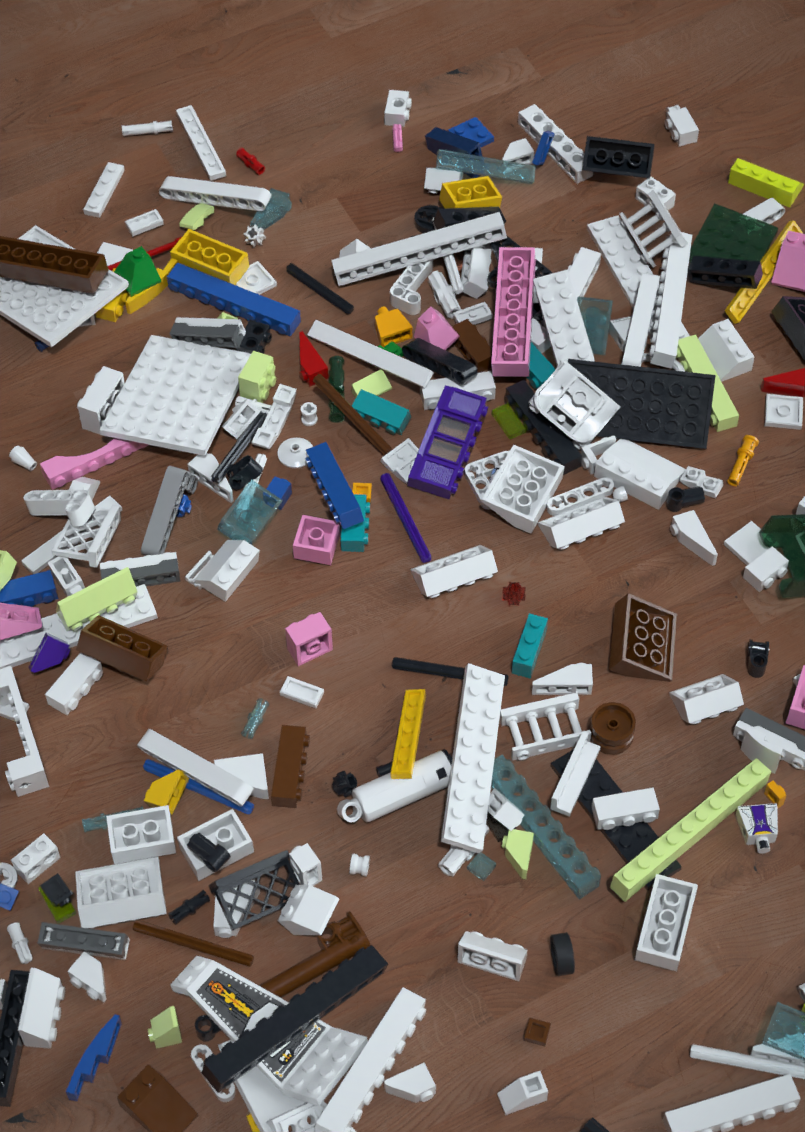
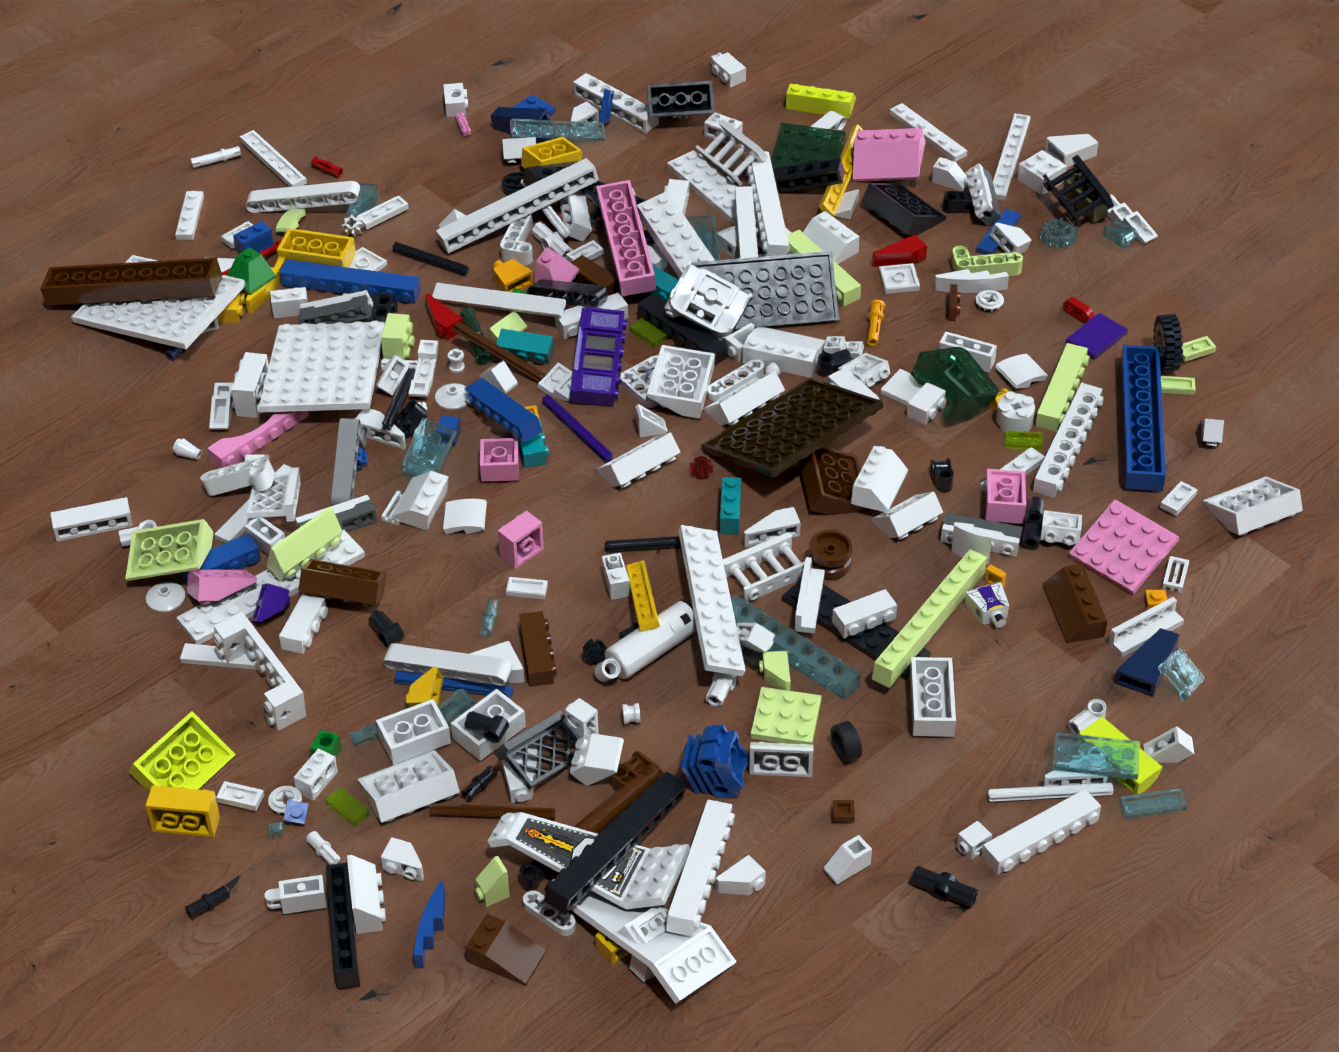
camera: 15 degrees left, 10 degrees down
dark grey piece [37,922,130,960] -> none
black bracket [39,873,73,907] -> none
clear light blue tile [467,853,496,881] -> none
none -> white slope [209,383,233,430]
none -> blue brick [233,221,274,254]
none -> white slope [270,287,308,319]
none -> green brick [310,730,341,758]
none -> white plate [357,195,409,229]
none -> black piece [368,610,404,647]
none -> clear light blue piece [437,689,477,727]
none -> white slope [443,499,487,534]
none -> white slope [479,361,518,394]
none -> white slope [602,553,630,600]
none -> white slope [636,404,668,437]
none -> blue piece [680,724,749,798]
none -> dark brown plate [701,377,884,478]
none -> yellowish green plate [751,687,822,745]
none -> white slope [835,189,859,219]
none -> white plate [838,353,891,388]
none -> white slope [851,446,908,513]
none -> white brick [957,821,992,860]

